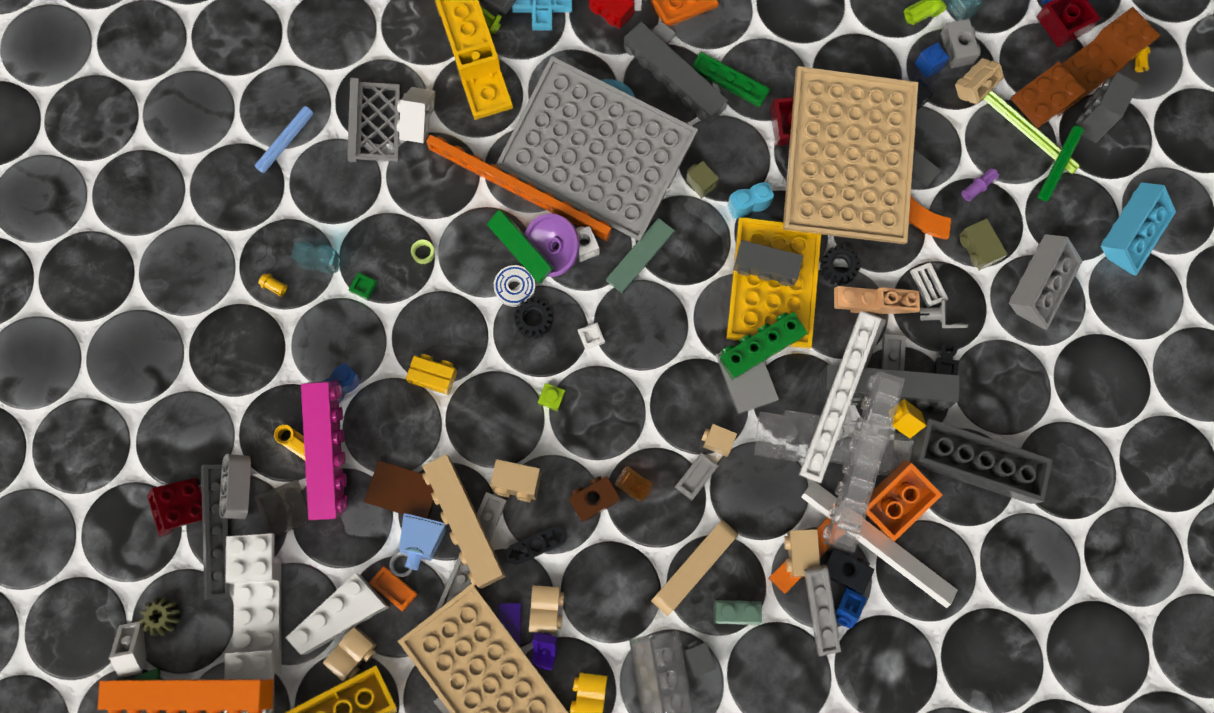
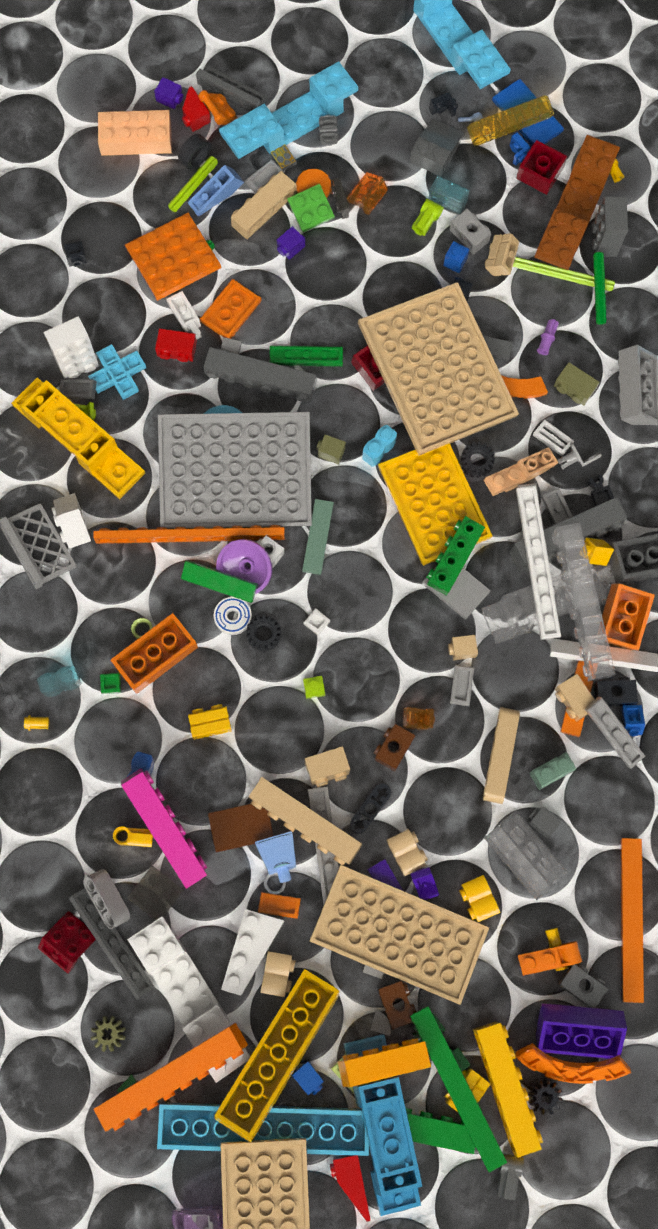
camera: 30 degrees left, 0 degrees up
white slope [109,622,146,677] -> none
dark grey brick [733,240,803,286] -> none
none -> orange brick [111,613,198,694]

